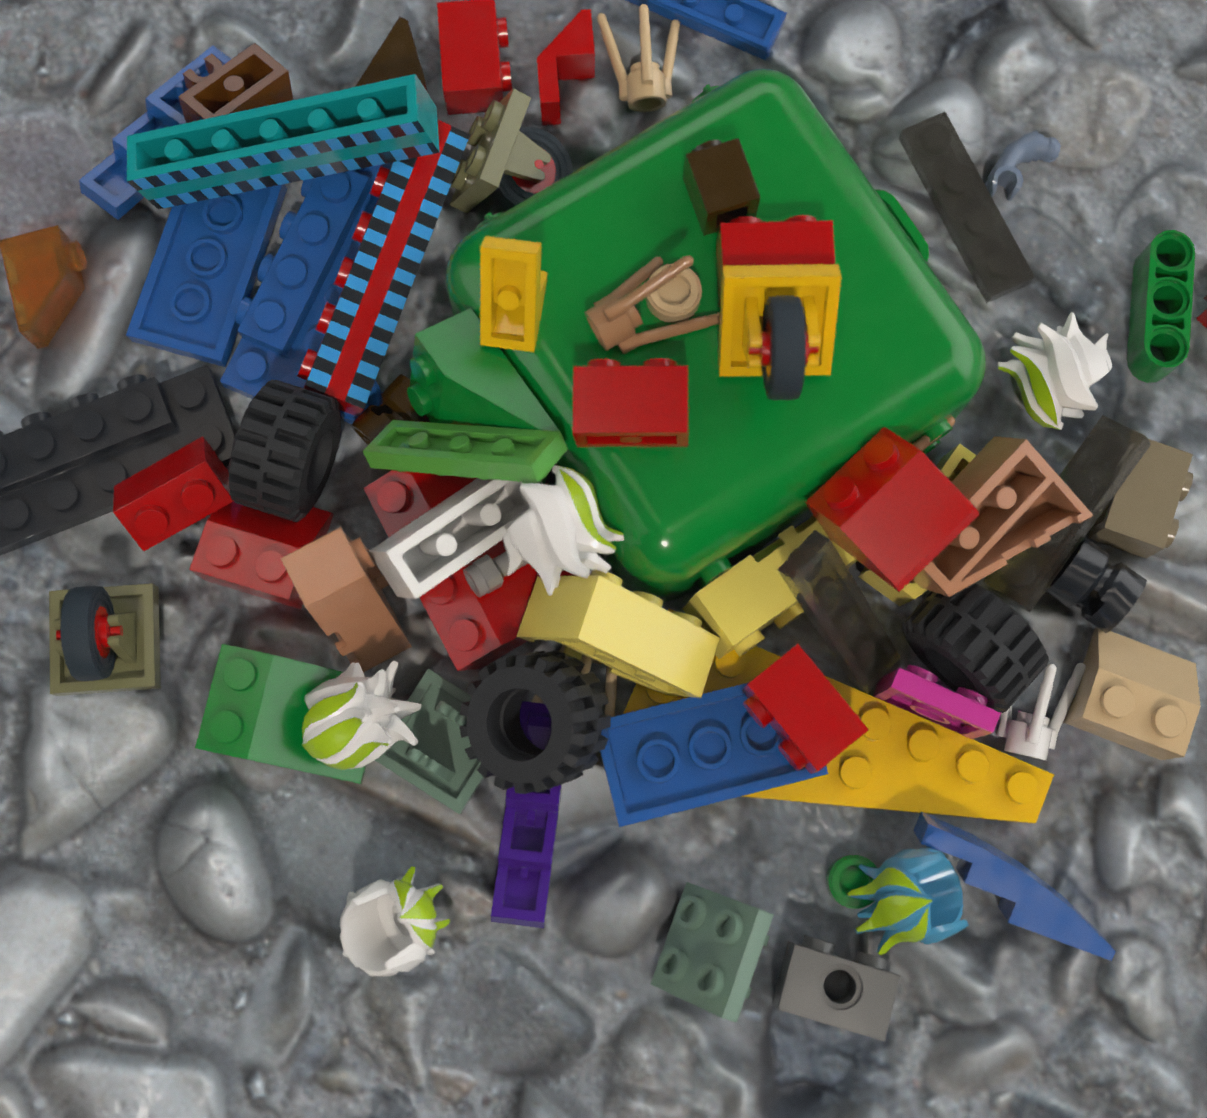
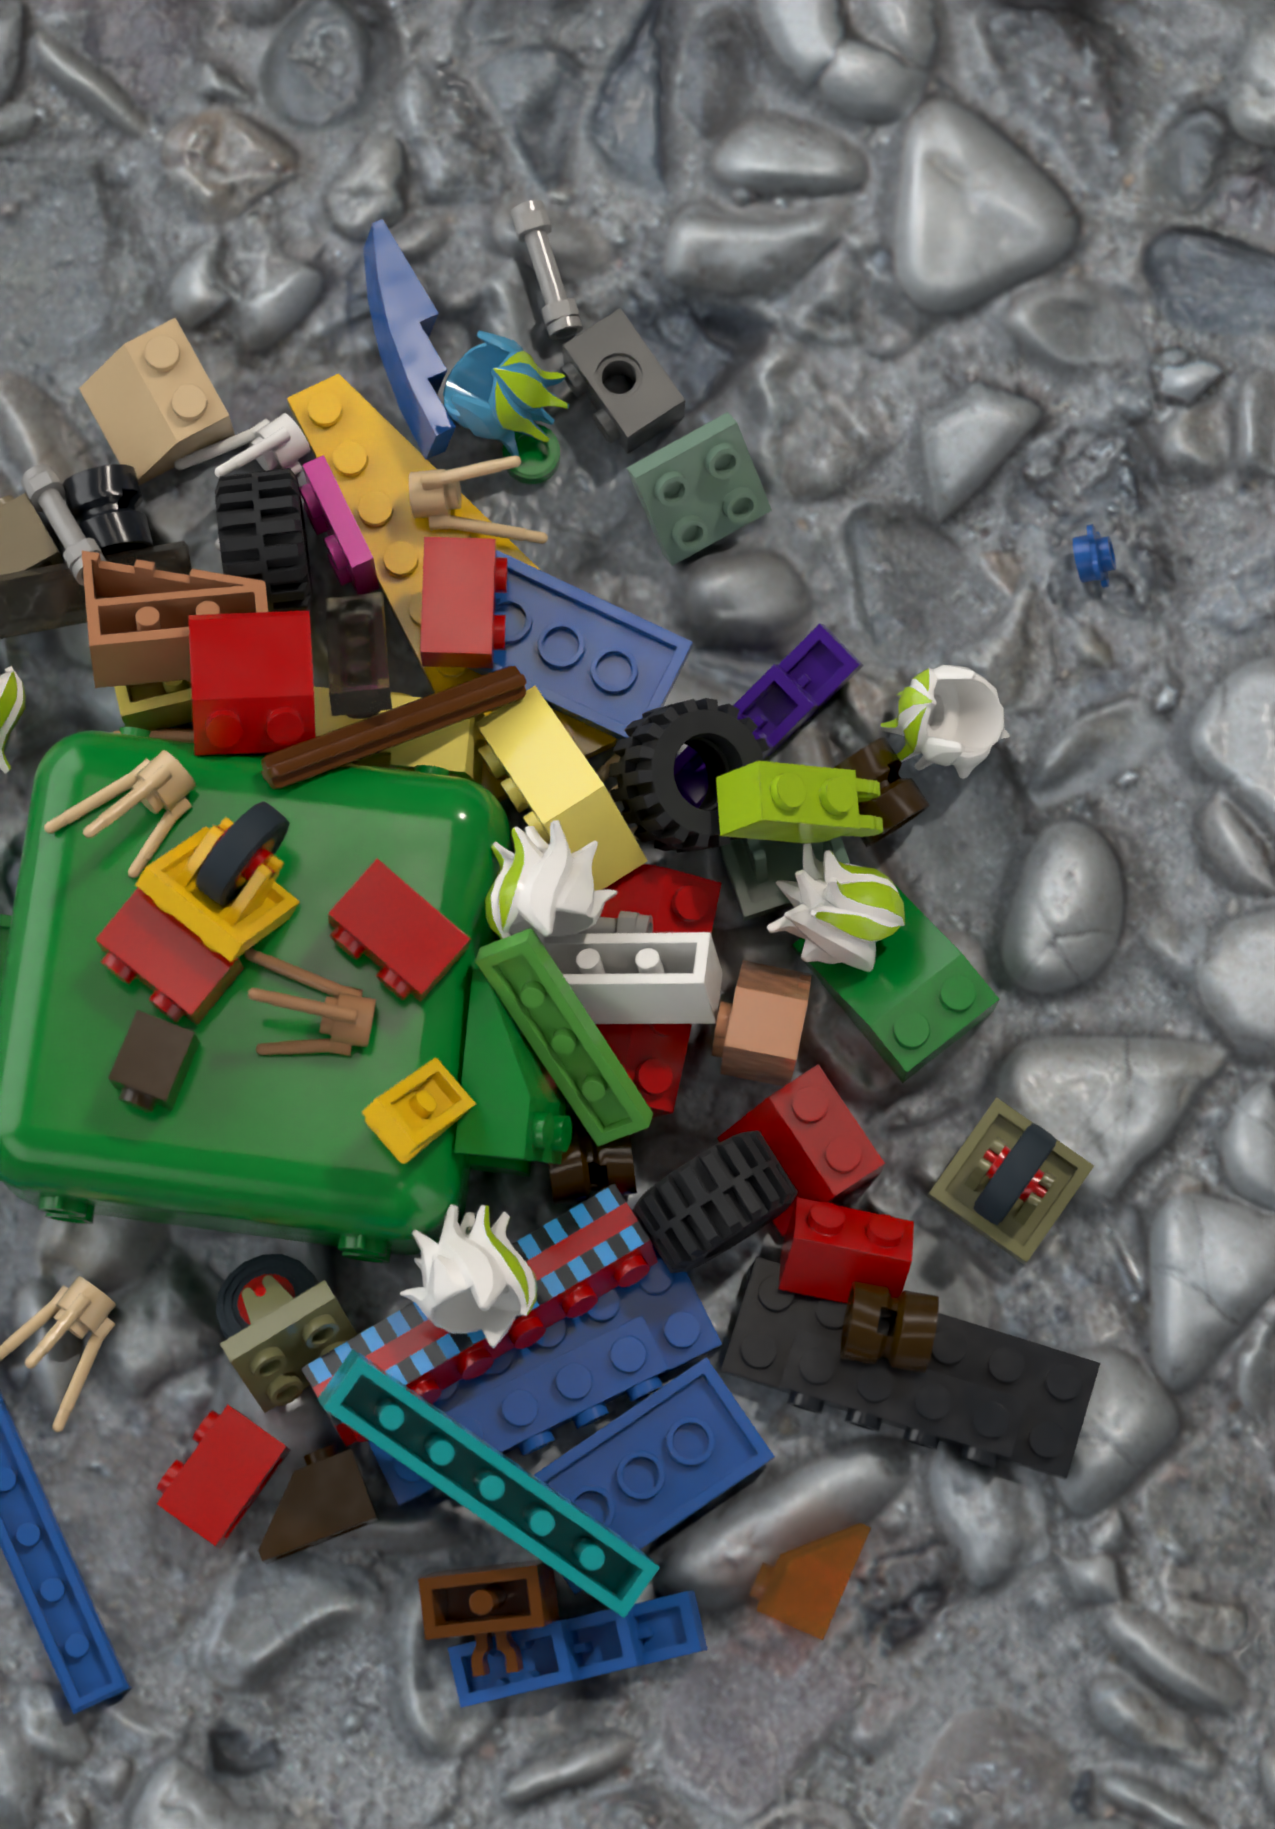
camera: 140 degrees left, 0 degrees up
red slope [537,9,595,126] -> none
tan tile [646,264,702,323] -> none
none -> light grey bar [21,464,106,586]
none -> tan plant [44,750,196,878]
none -> reddish brown axle [261,666,527,790]
none -> white hair [400,1204,537,1348]
none -> tan plant [409,456,548,544]
none -> light grey bar [510,200,583,340]
none -> lime hinge [716,761,883,844]
none -> dark brown wheel [834,737,930,847]
none -> dark brown wheel [840,1281,939,1373]

